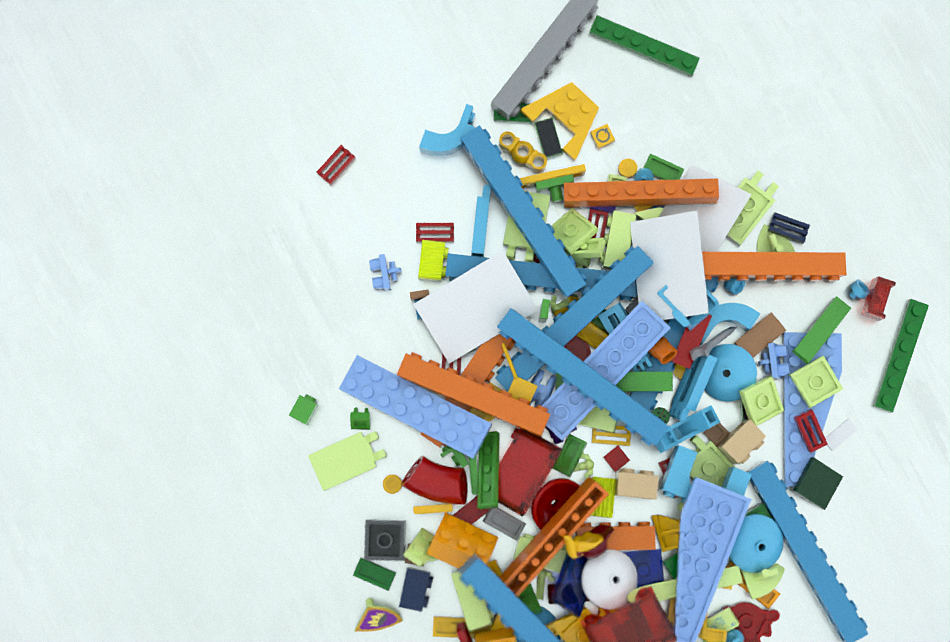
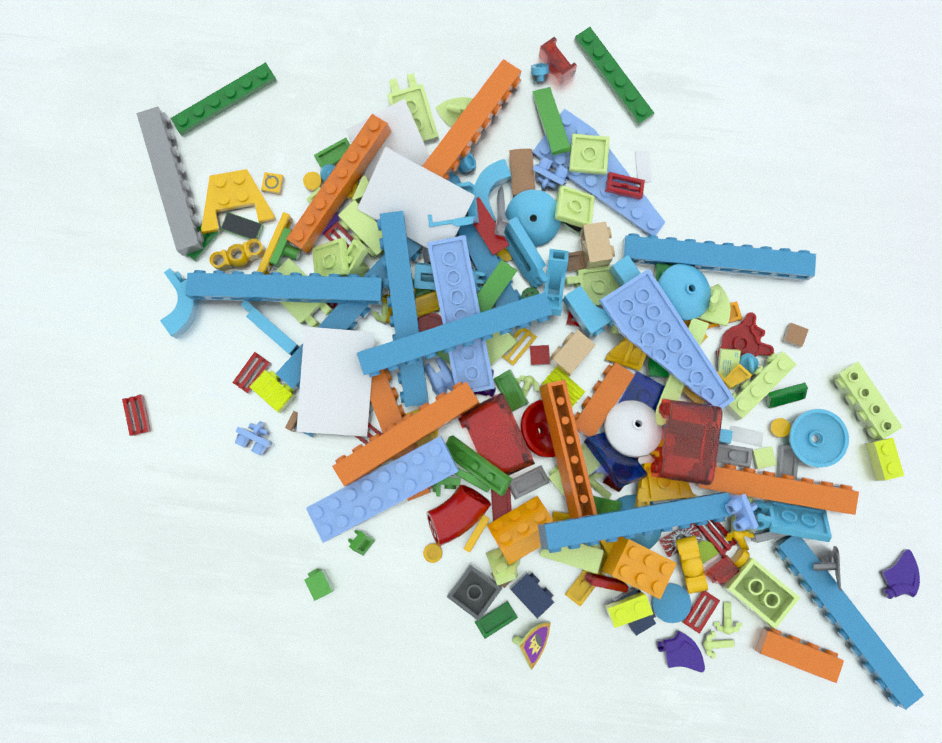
camera: 50 degrees left, 0 degrees up
yellowish green tile [308,431,387,491] -> none
yellow piece [501,343,538,405] -> none
bright green tile [538,299,550,323] -> none
hair [563,525,614,559] -> none
orange piece [648,337,677,364] -> none
dark blue tile [768,212,810,244] -> none
dark green tile [792,457,844,510] -> none

